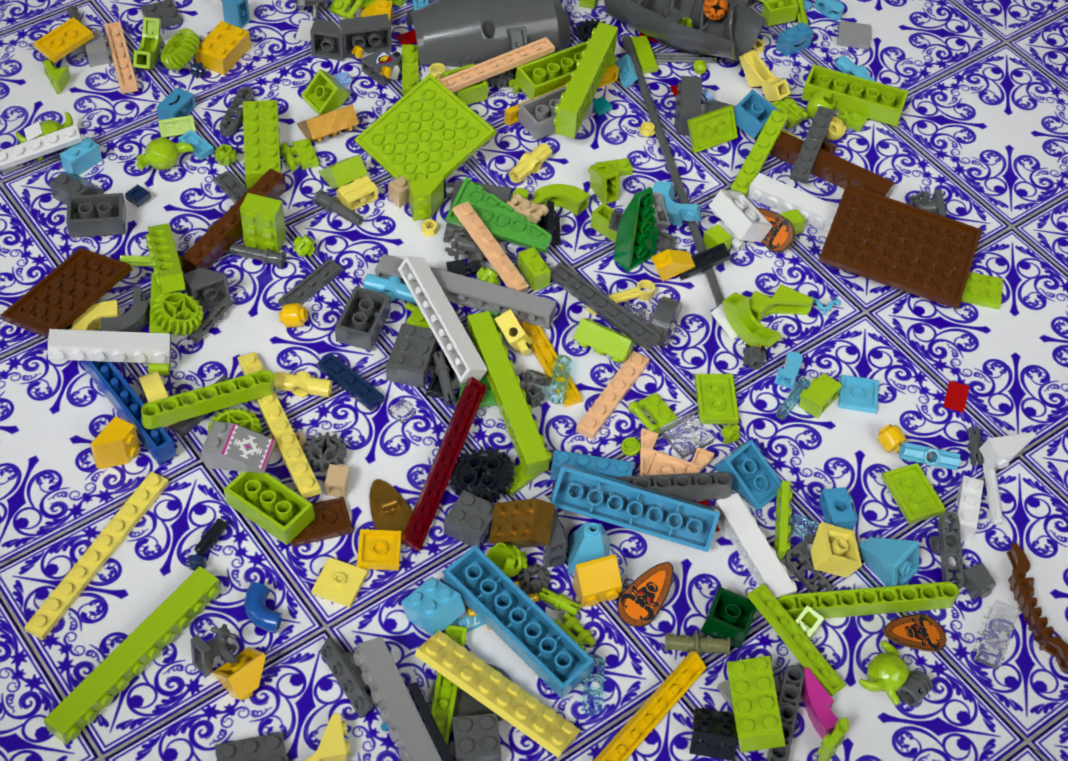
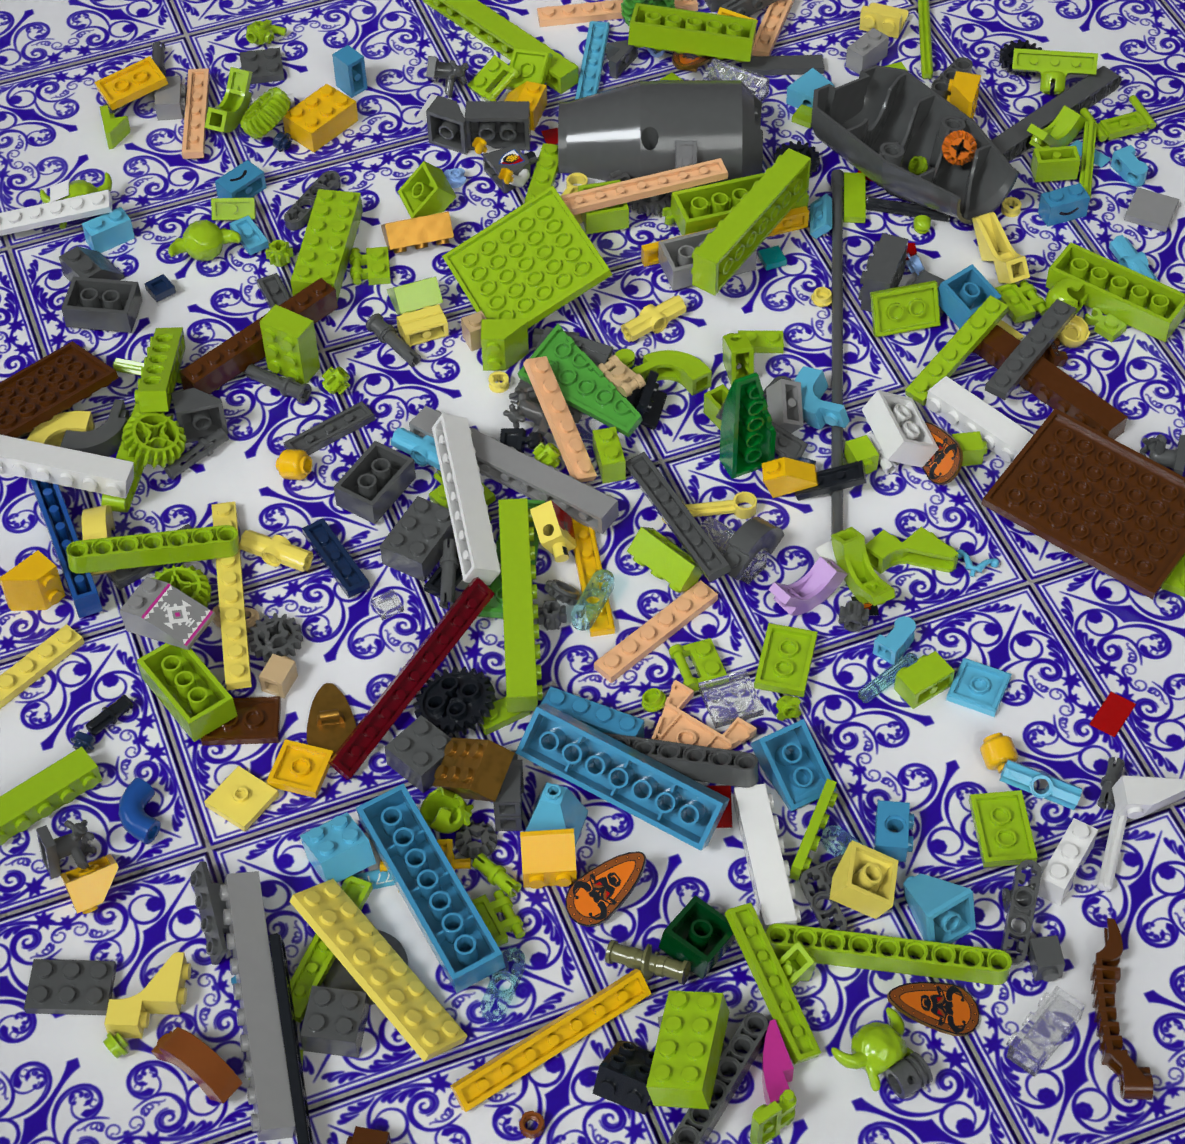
camera: 20 degrees right, 0 degrees up
none -> lavender arch [768,556,848,616]

